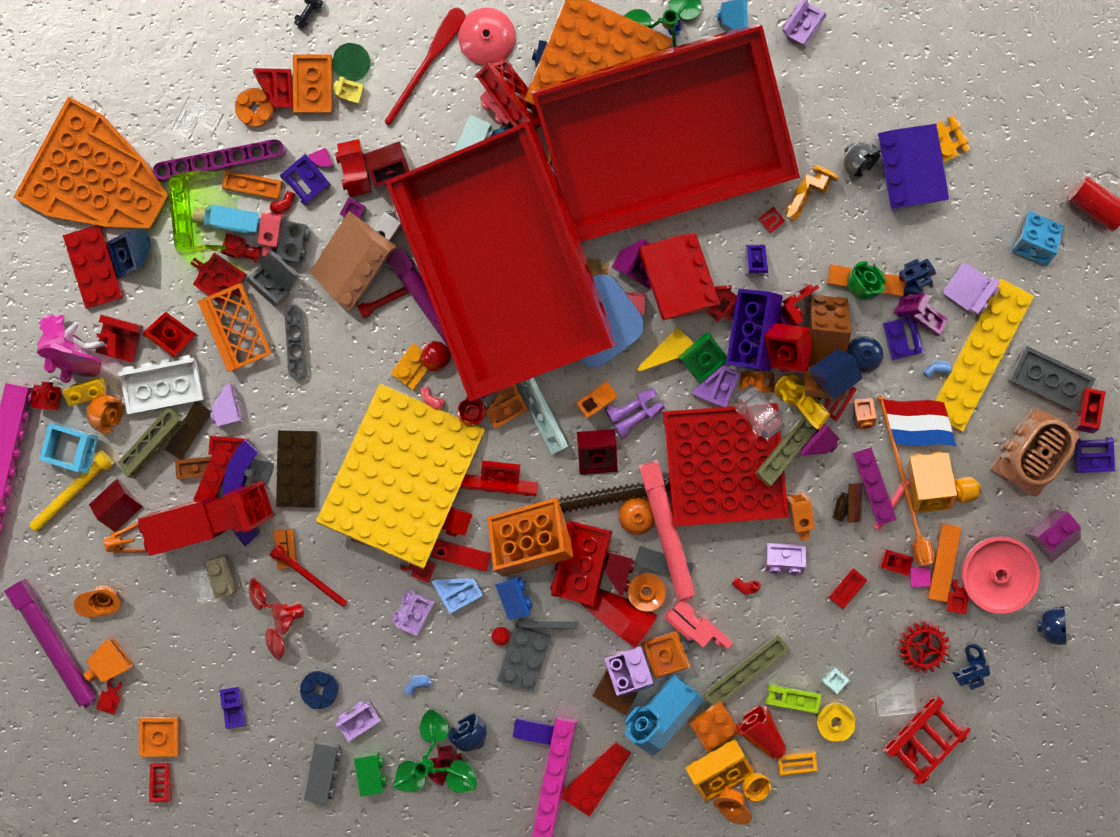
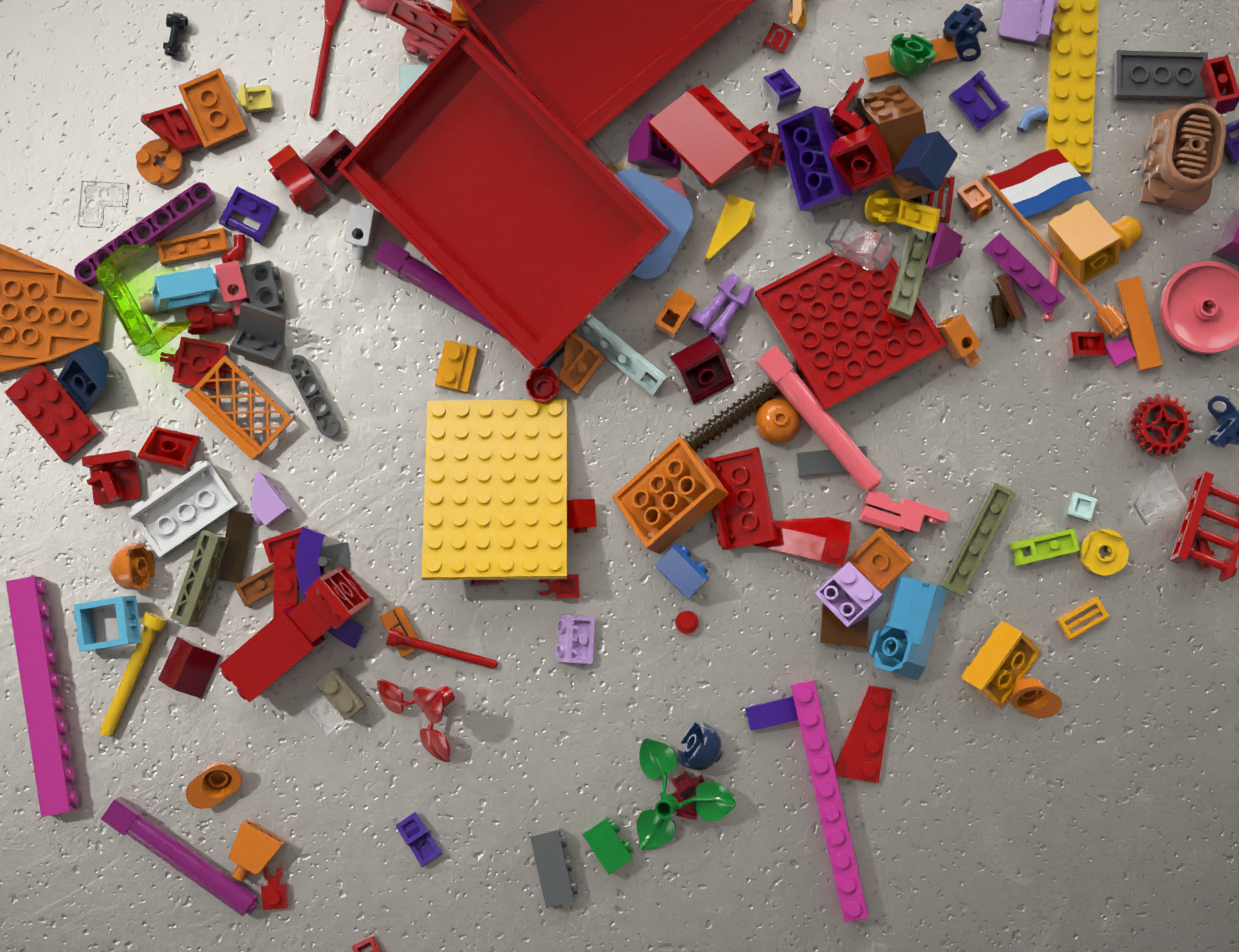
camera: 25 degrees left, 5 degrees down
red brick [31,381,61,410] -> none
dark pink animal [36,314,106,383] -> none
yellow bracket [62,377,107,406] -> none
orange plant [104,522,148,554] -> none
orange plate [139,717,179,757] -> none
dark brown plate [276,430,317,508] -> none
dark blue plate [300,670,339,709] -> none
dark pink tile [308,148,333,168] -> none
nougat slope [310,211,396,311] -> none
clear green tile [332,43,371,82] -> none
lavender bracket [335,701,381,742] -> none
magenta plate [340,197,366,219] -> none
red piece [357,286,409,319] -> none
medium blue arm [403,675,431,696] -> none
red hair [420,341,451,372] -> none
coral arm [420,387,445,410] -> none
red piece [431,539,491,572] -> none
light blue wing [432,578,483,614] -> none
red bracket [460,460,538,496] -> none
dark grey plate [496,625,551,691] -> none
dark grey tile [519,618,577,629] -> none
dark red slope [604,550,635,596] -> none
orange dish [628,573,666,612] -> none
green tile [678,332,727,384] -> none
orange plate [688,701,738,752] -> none
medium lavender wing [691,365,740,407] -> none
red arm [731,577,761,595] -> none
red cone [736,706,786,759] -> none
orange bracket [740,371,775,392] -> none
light orange hair [742,773,772,802] -> none
lavender bracket [765,543,806,576] -> none
red plate [828,568,867,609] -> none
dark blue cylinder [847,336,883,374] -> none
magenta bracket [894,293,948,336] -> none
red plate [946,579,969,615] -> none

